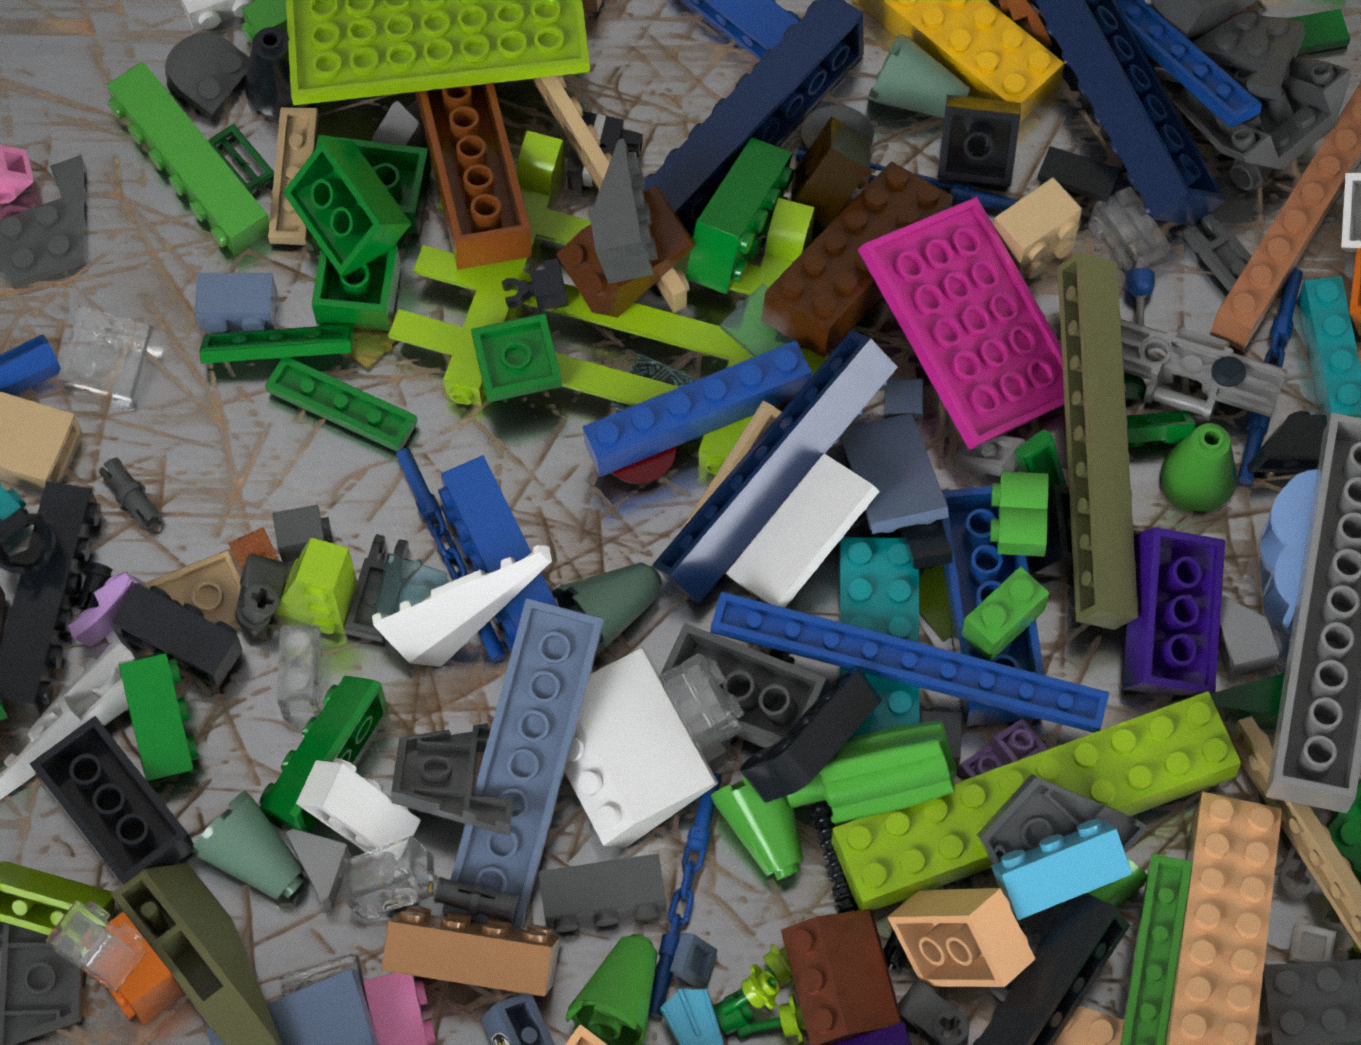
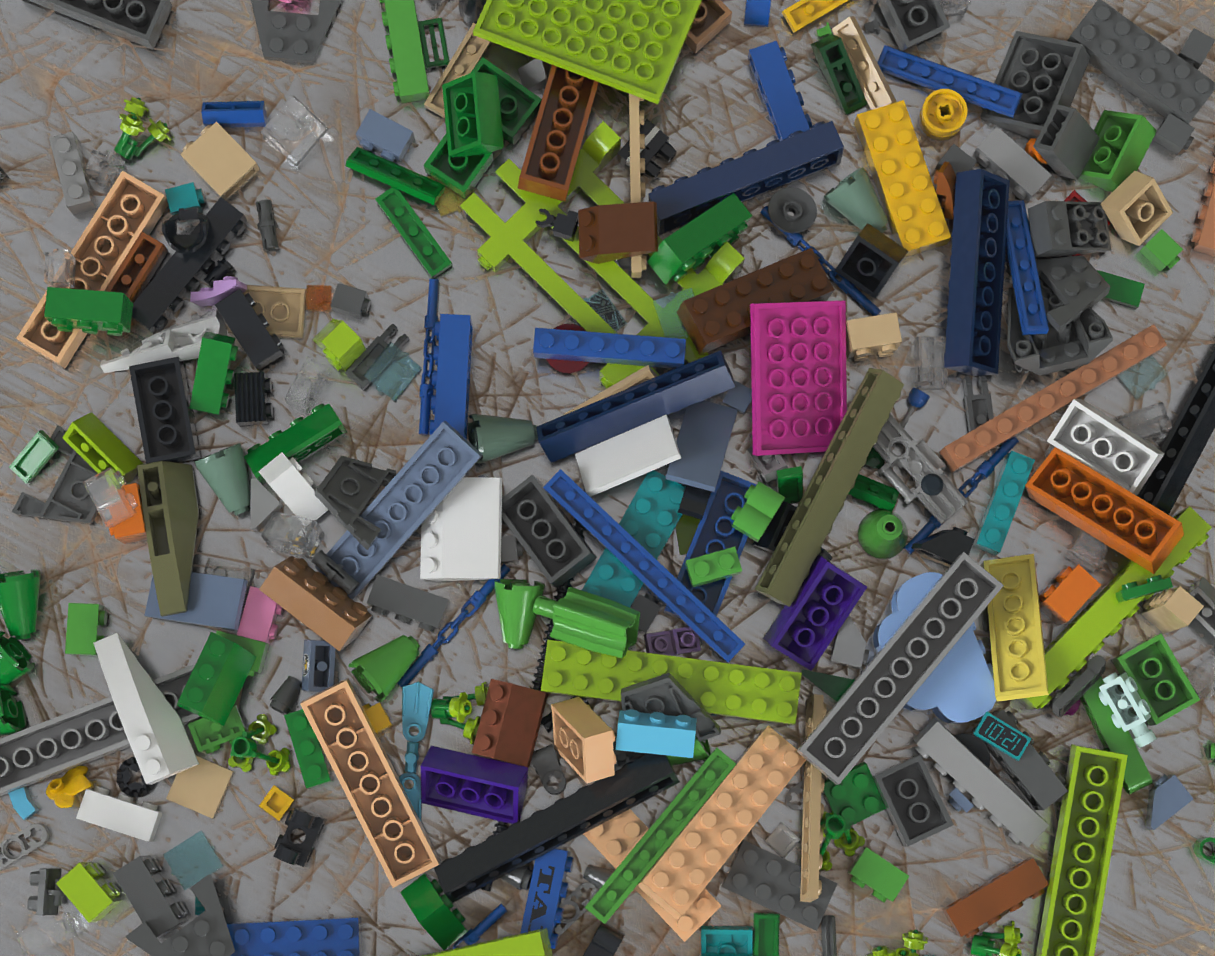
camera: 25 degrees right, 15 degrees up
dark grey piece [235,553,288,632] -> none
white wedge [372,545,552,667] -> none
green plate [471,313,562,403] -> none
dark grey slope [590,139,658,284] -> none
clear brick [659,653,745,753] -> none
sand blue plate [670,933,718,988] -> none
black beam [740,667,882,803] -> none
dark brown brick [791,116,872,226] -> none
black panel [1037,146,1120,204] -> none
none -> black brick [234,372,273,426]

